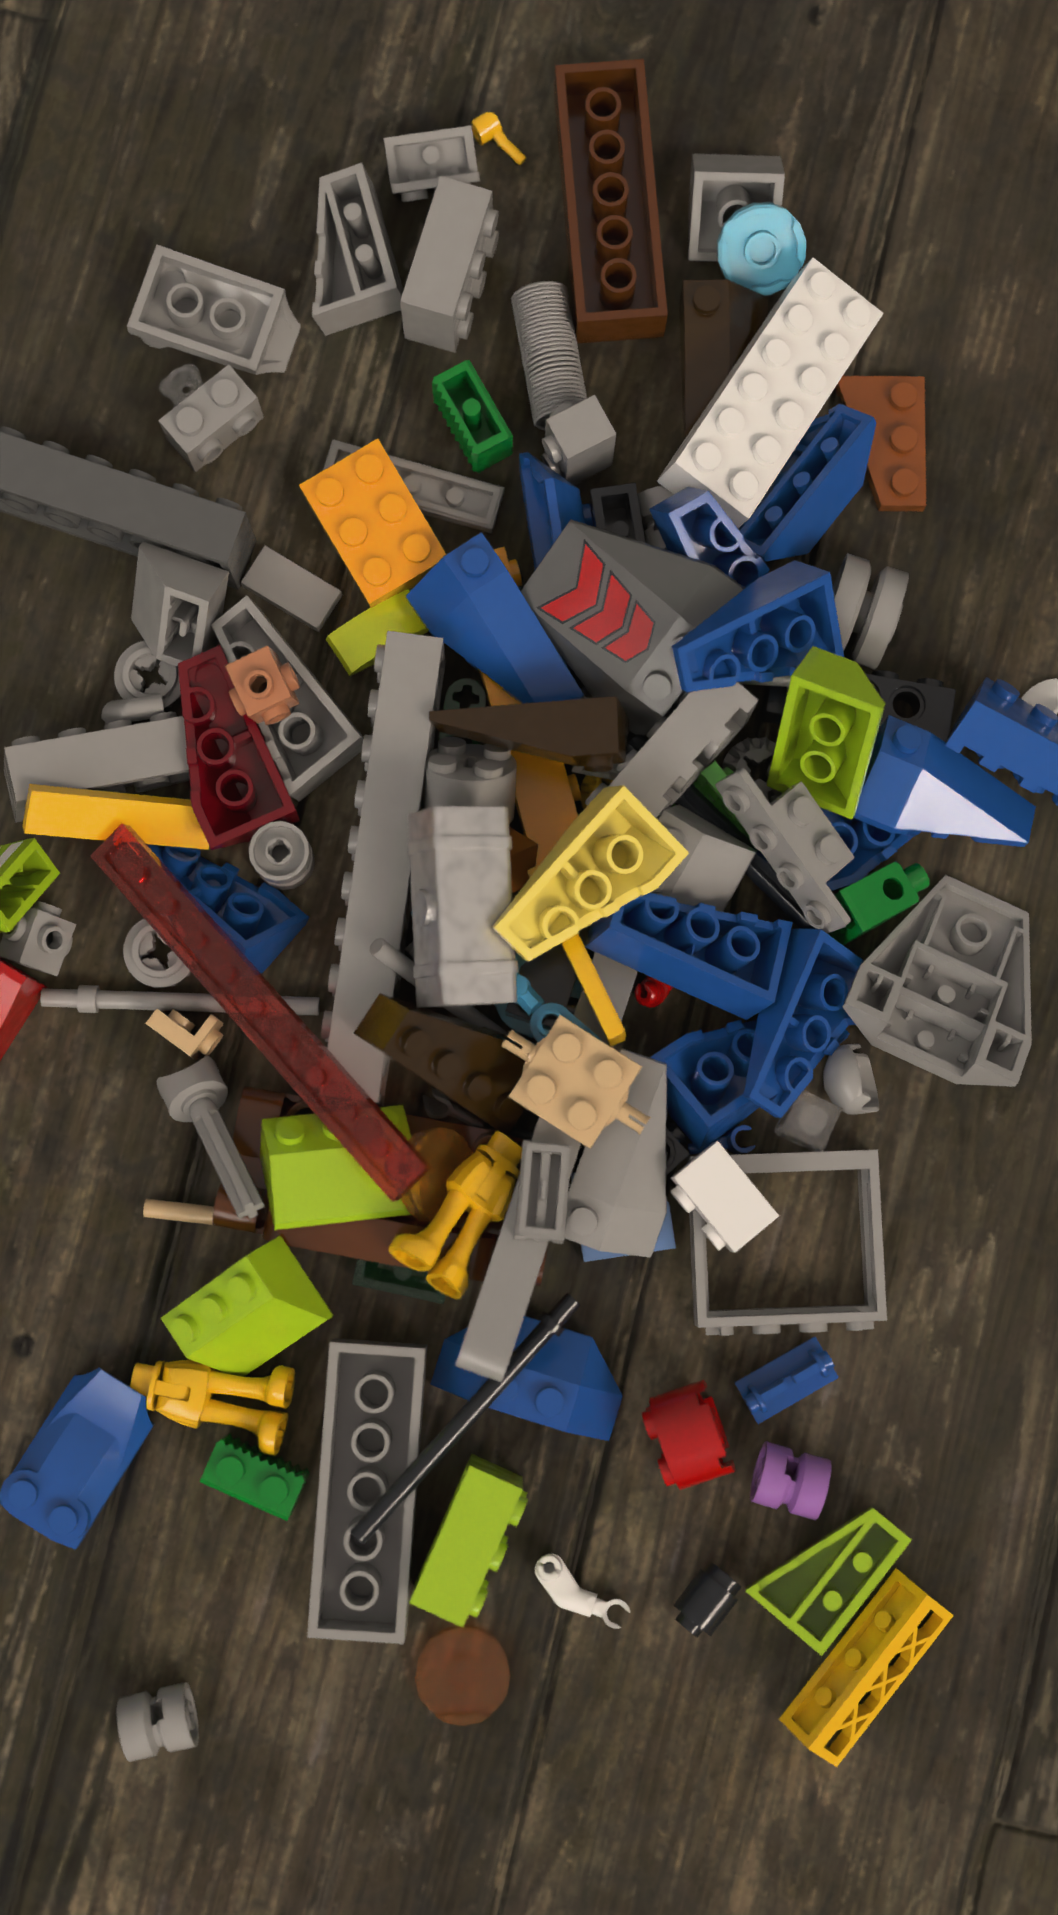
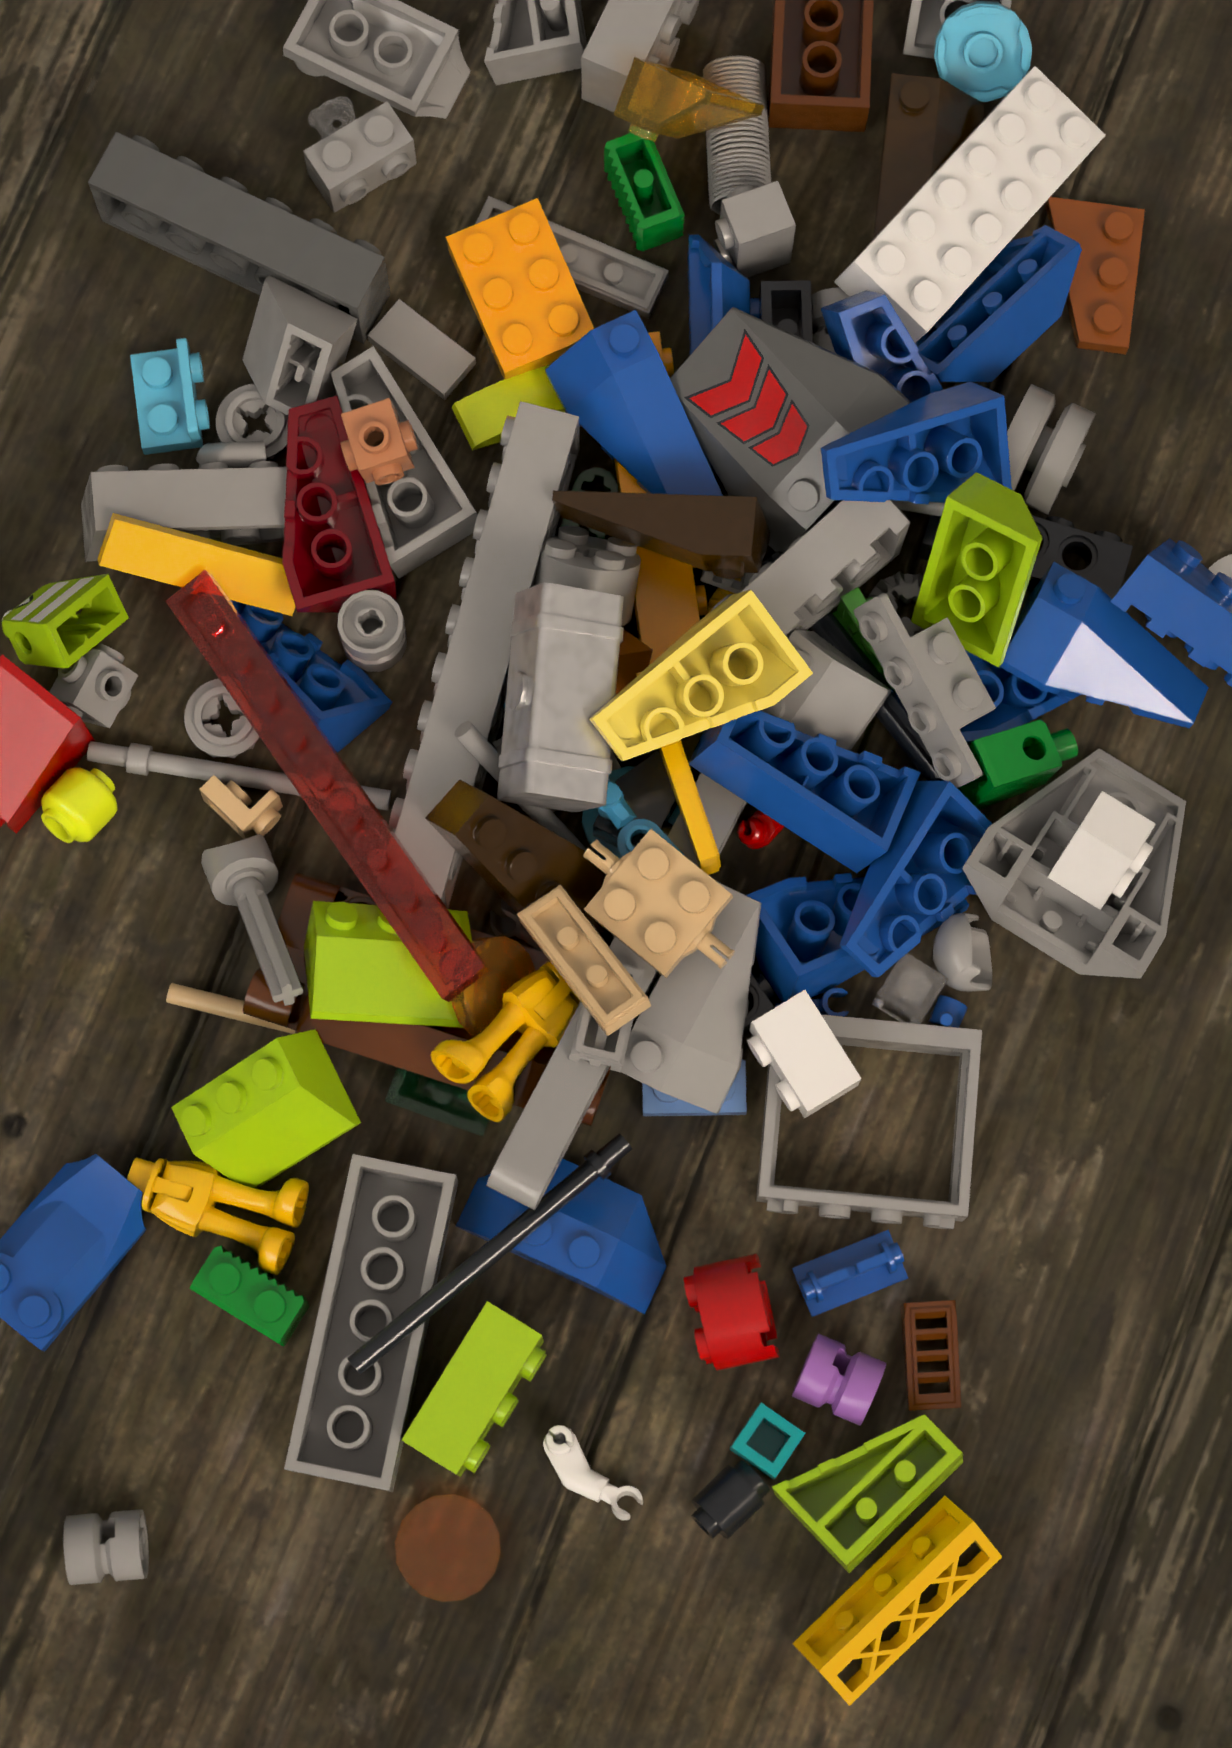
camera: 10 degrees right, 5 degrees down
none -> neon yellow head [41,767,118,843]
none -> medium azure bracket [130,338,210,455]
none -> tan tile [517,885,651,1037]
none -> clear yellow slope [613,57,764,142]
none -> teal brick [729,1403,805,1479]
none -> reddish brown slope [900,1300,961,1411]
none -> blue hand [928,995,968,1028]
none -> white brick [1048,791,1156,910]

